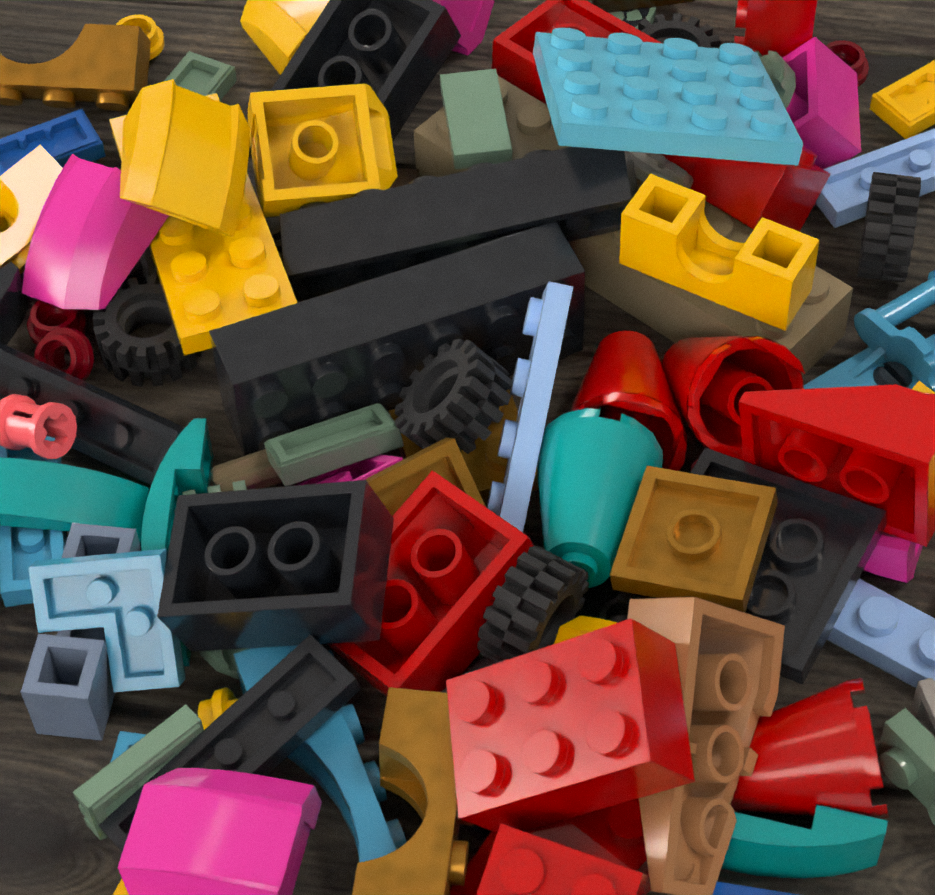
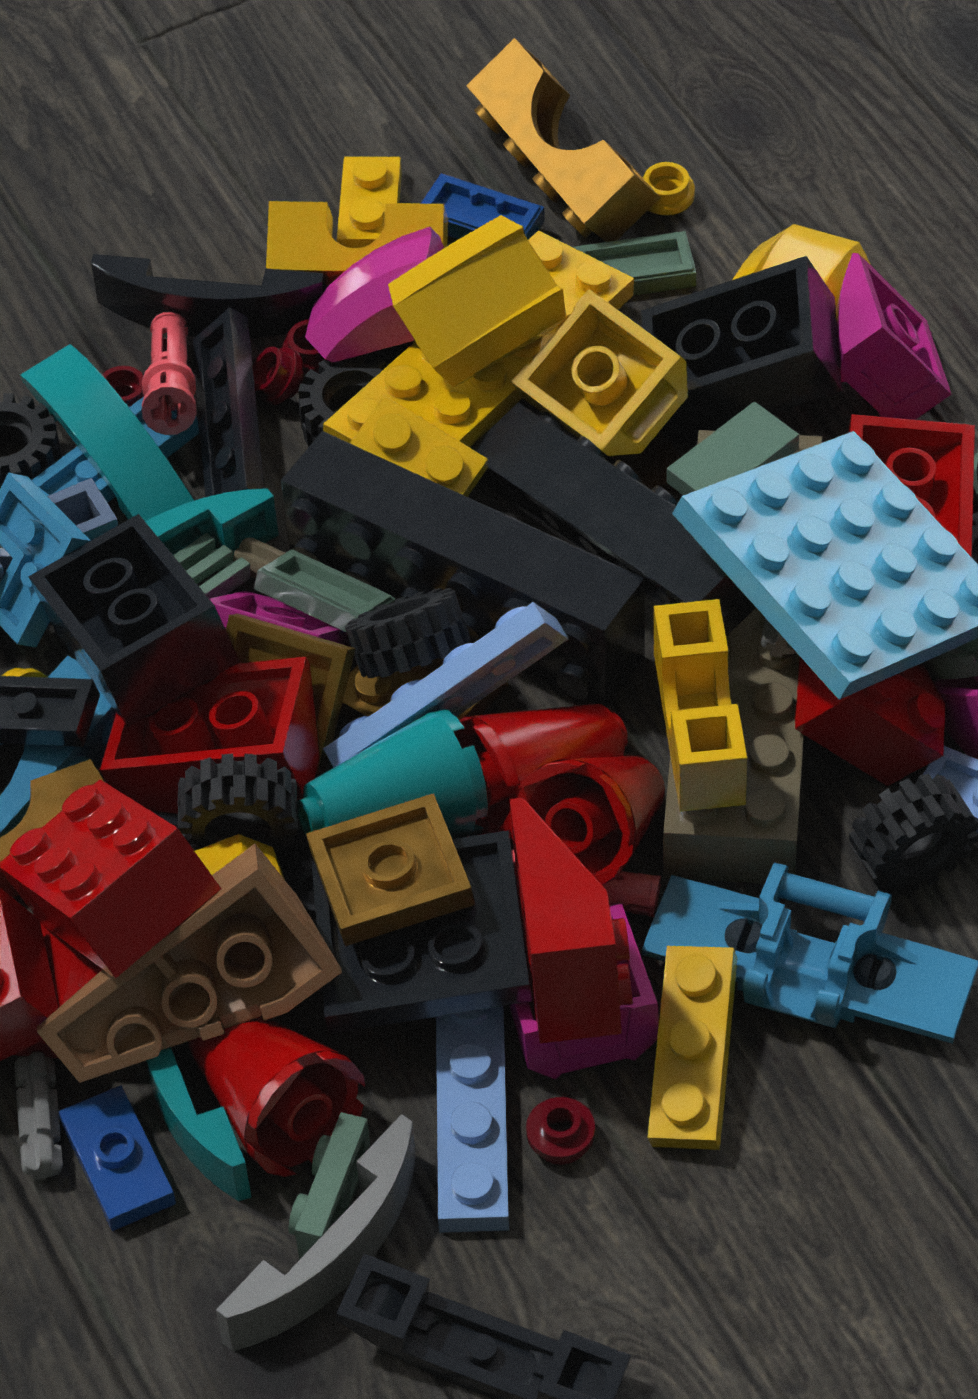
camera: 55 degrees right, 0 degrees up
none -> yellow plate [350,395,488,497]

